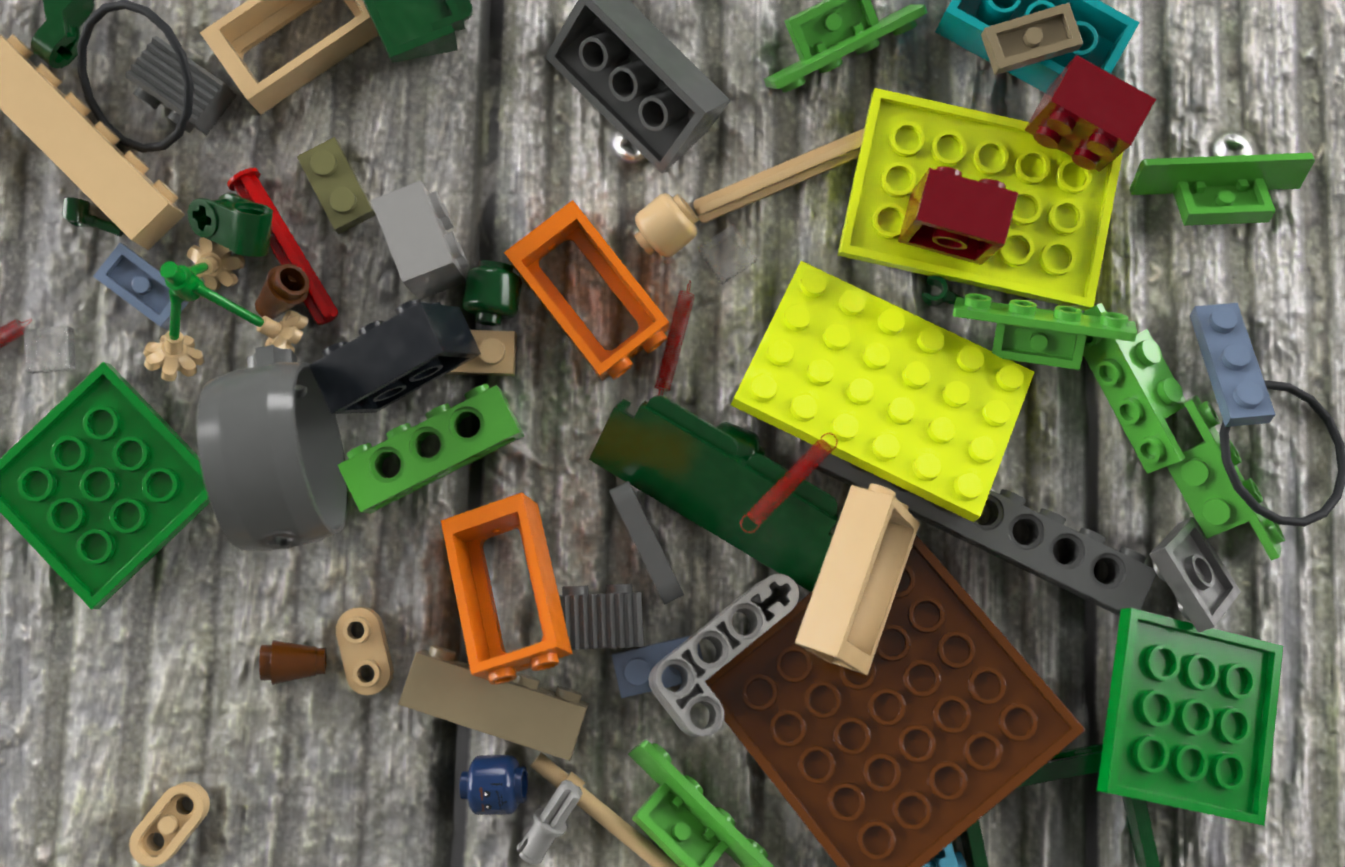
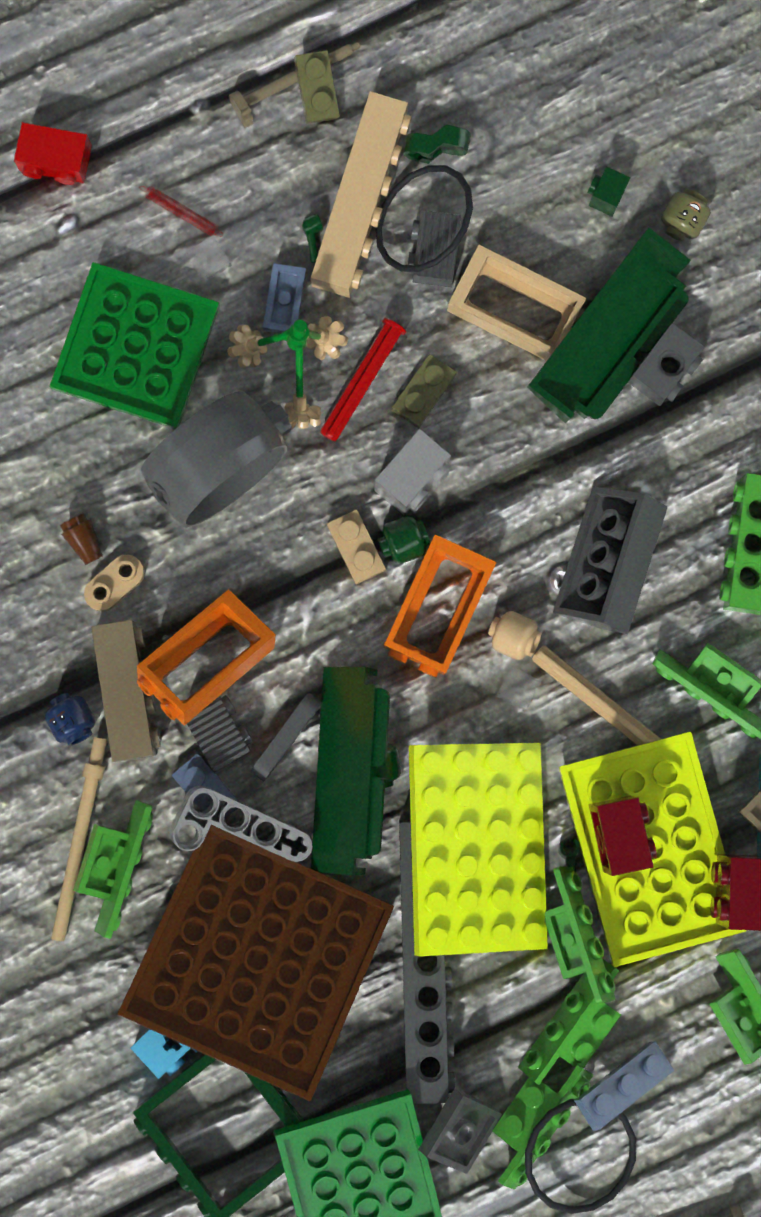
camera: 60 degrees right, 0 degrees up
dark green piece [187,193,273,257] -> none
reddish brown cone [255,264,309,319] -> none
black brick [309,299,481,414] -> none
bright green brick [337,384,525,514] -> none
light grey axle [517,780,582,865] -> none
red piece [654,280,695,396] -> none
red piece [740,433,837,533] -> none
tan piece [795,484,920,675] -> none

